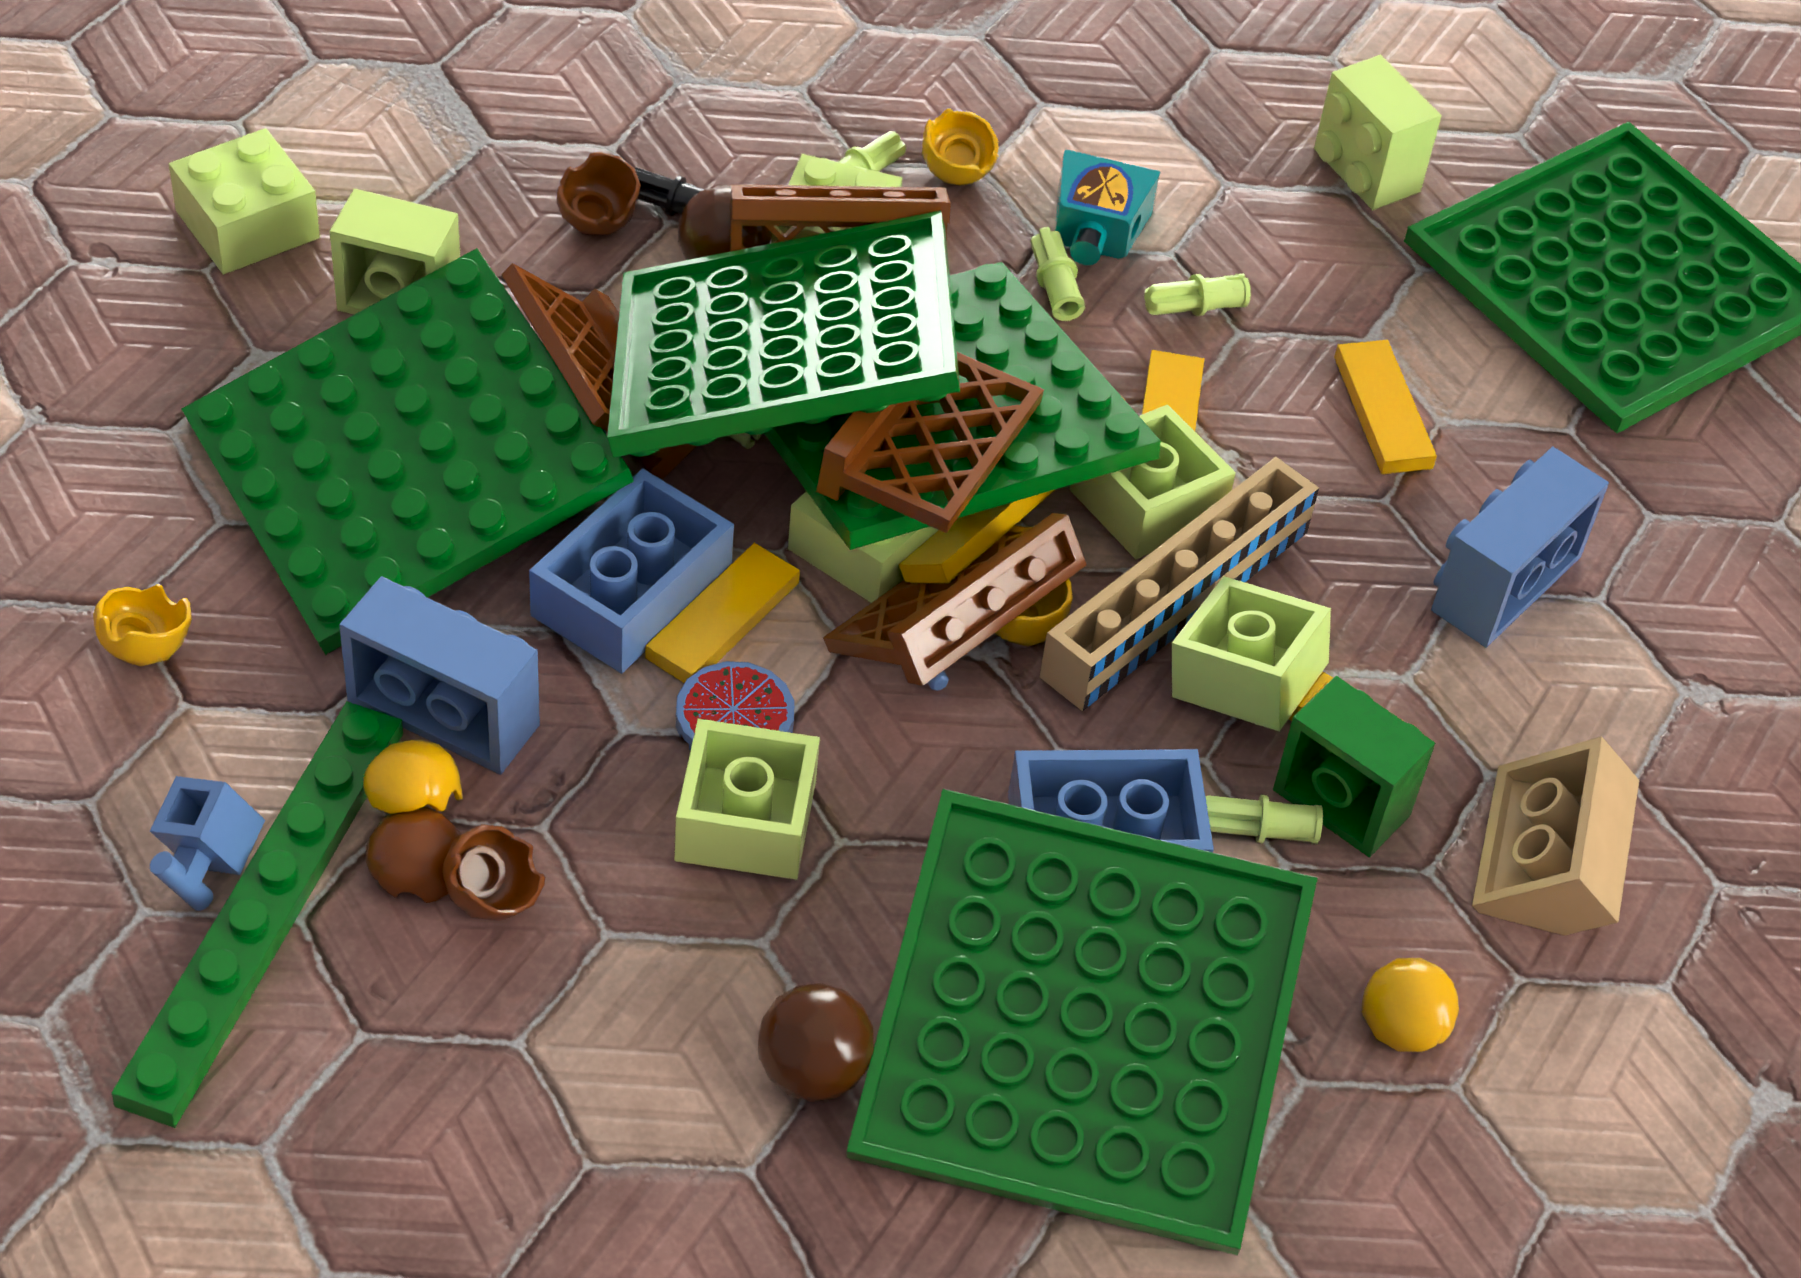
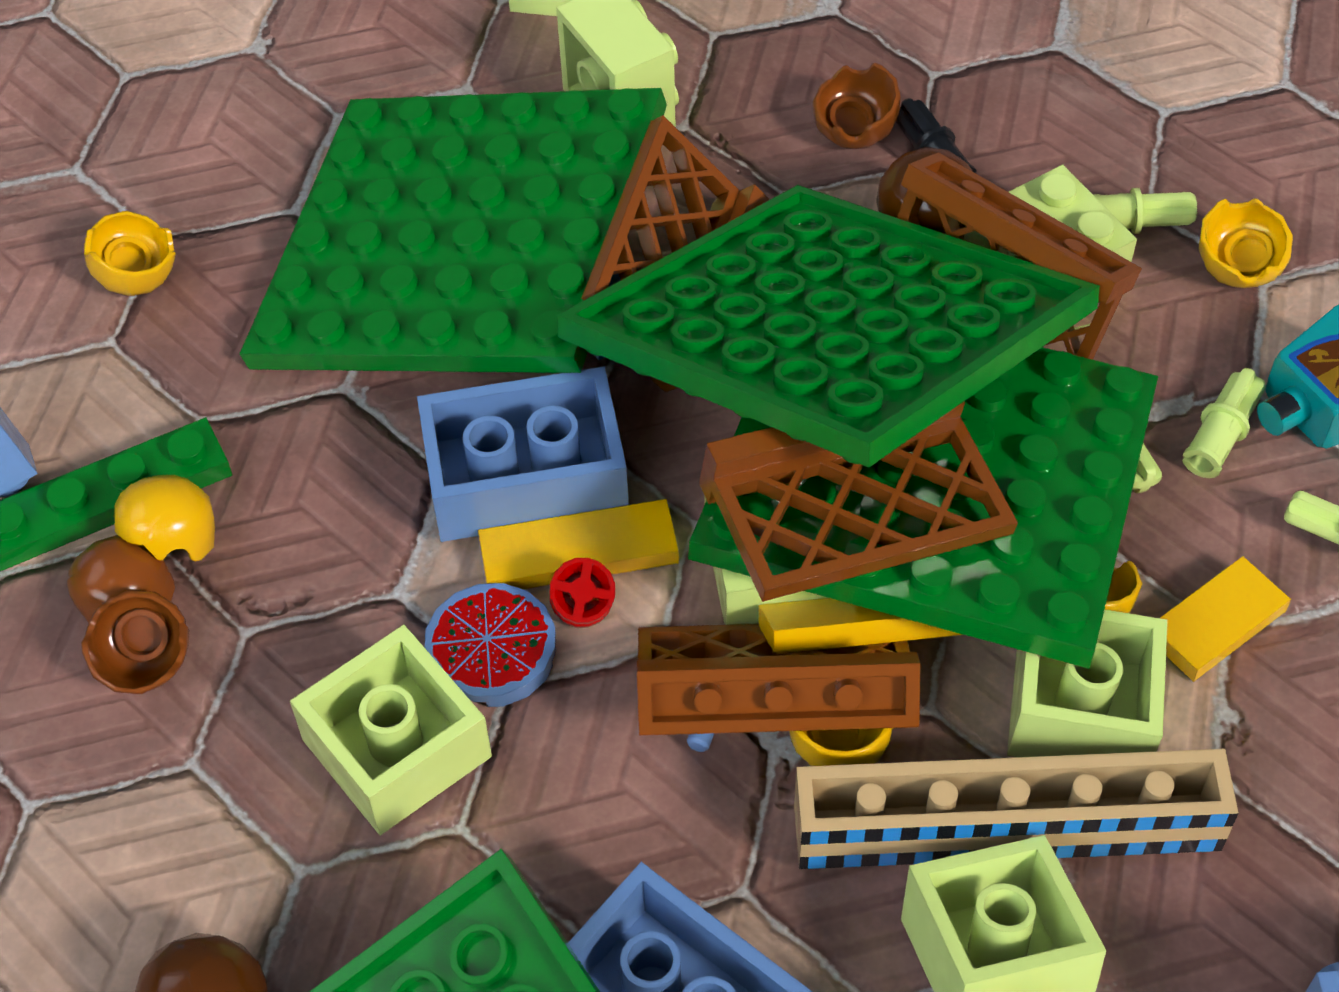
camera: 50 degrees right, 5 degrees up
medium blue brick [339,576,540,775] -> none
none -> red wheel [549,558,615,628]

